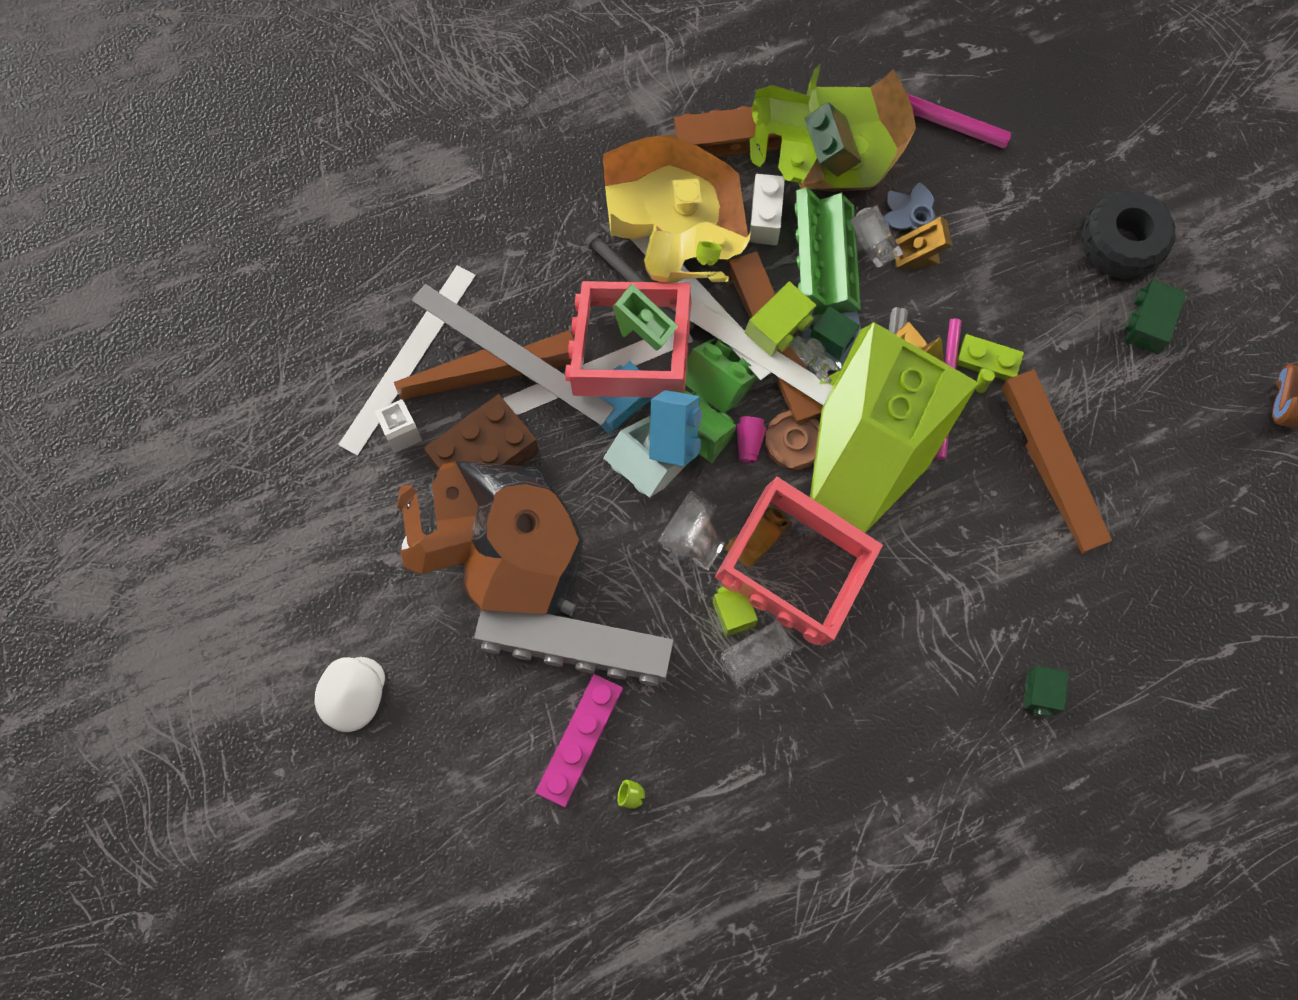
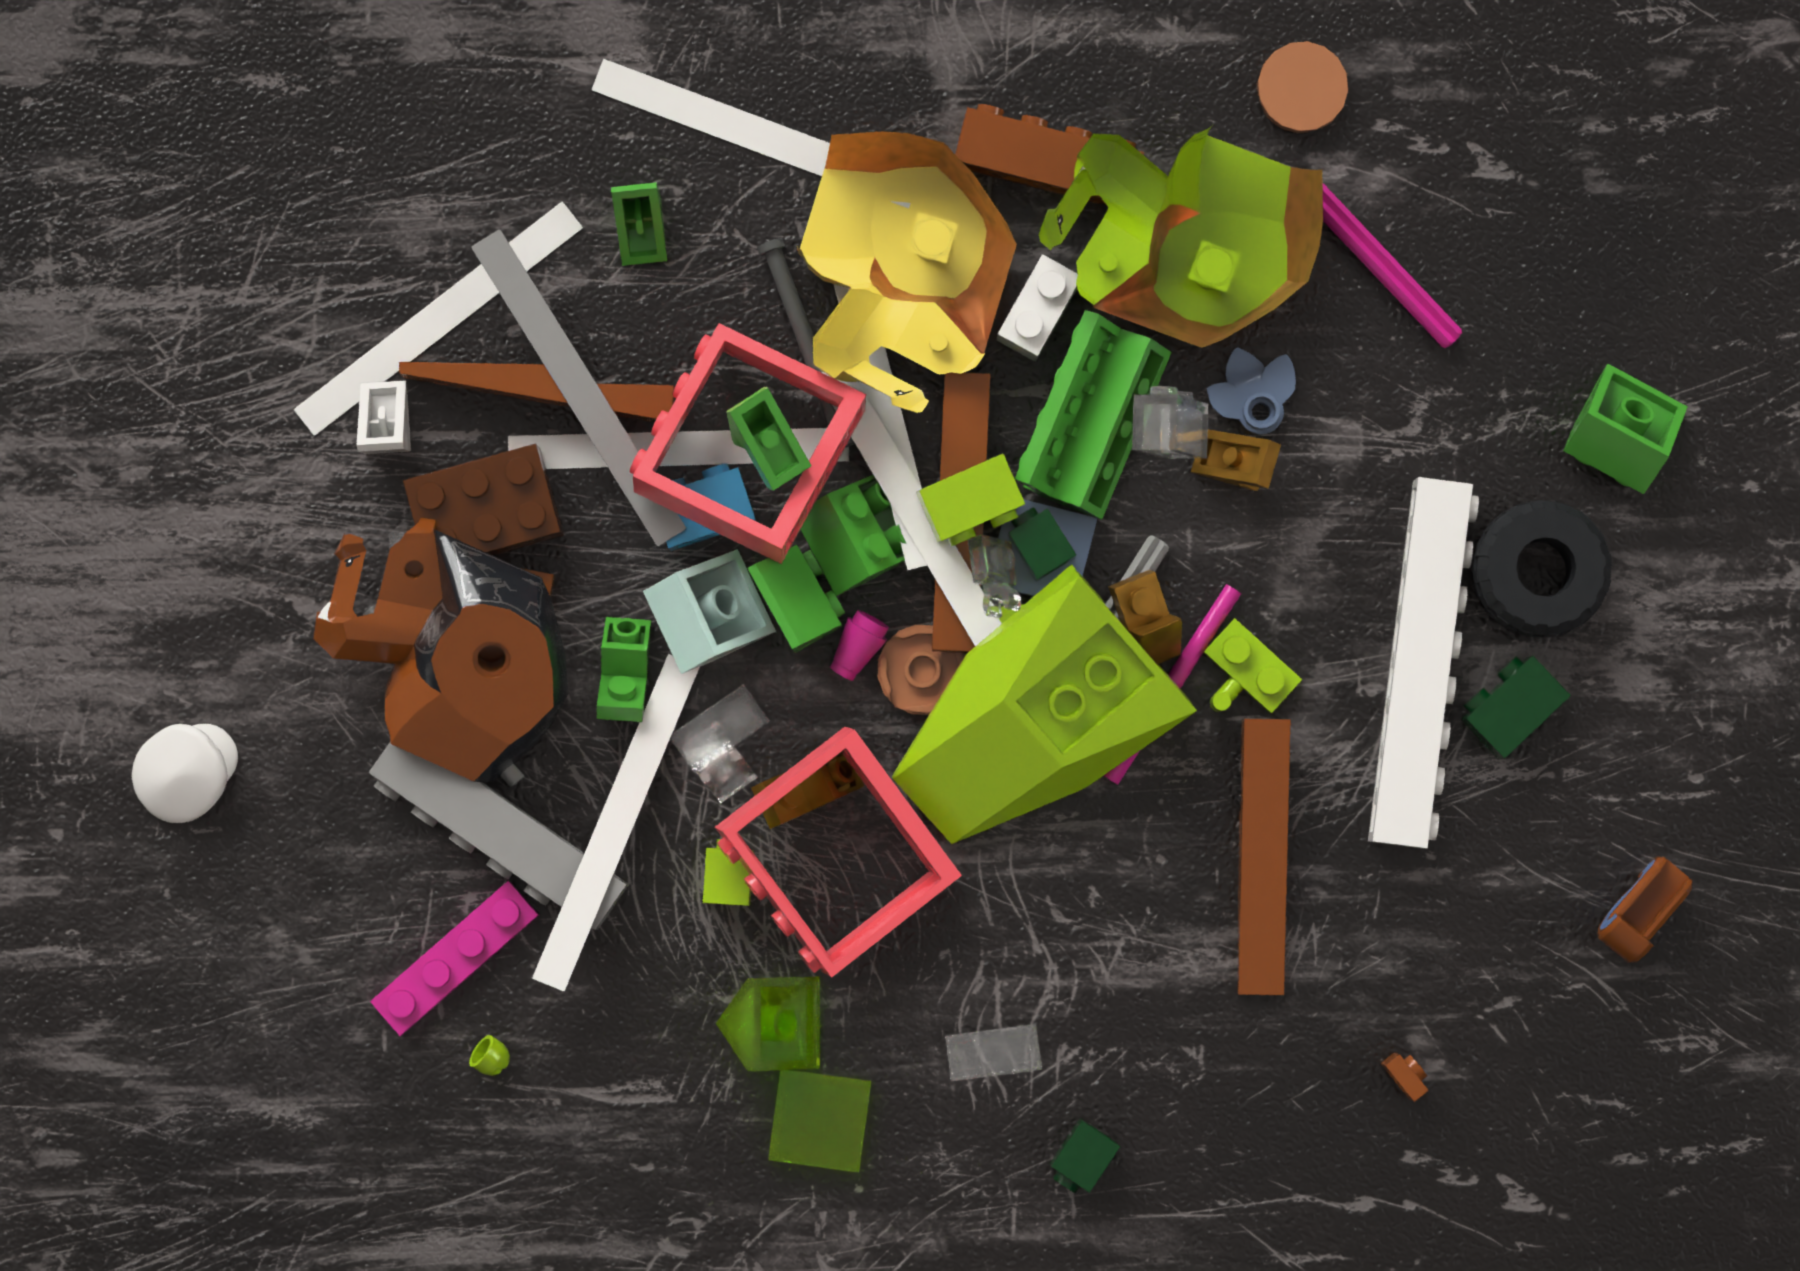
camera: 25 degrees right, 15 degrees up
dark azure brick [649,390,702,466] -> none
lime hinge [696,241,722,266] -> none
clear brick [720,620,795,687] -> none
brick [804,102,862,177] -> none
none -> white sticker [532,654,700,991]
none -> white sticker [592,59,911,209]
none -> bright green slope [597,617,651,722]
none -> bright green slope [611,182,667,266]
none -> clear neon green slope [716,976,820,1072]
none -> clear neon green tile [768,1068,871,1173]
none -> clear plate [945,1023,1042,1081]
none -> nougat tile [1257,41,1348,134]
none -> white brick [1368,477,1479,848]
none -> dark orange plate [1380,1052,1429,1102]
none -> bright green slope [1563,363,1688,494]

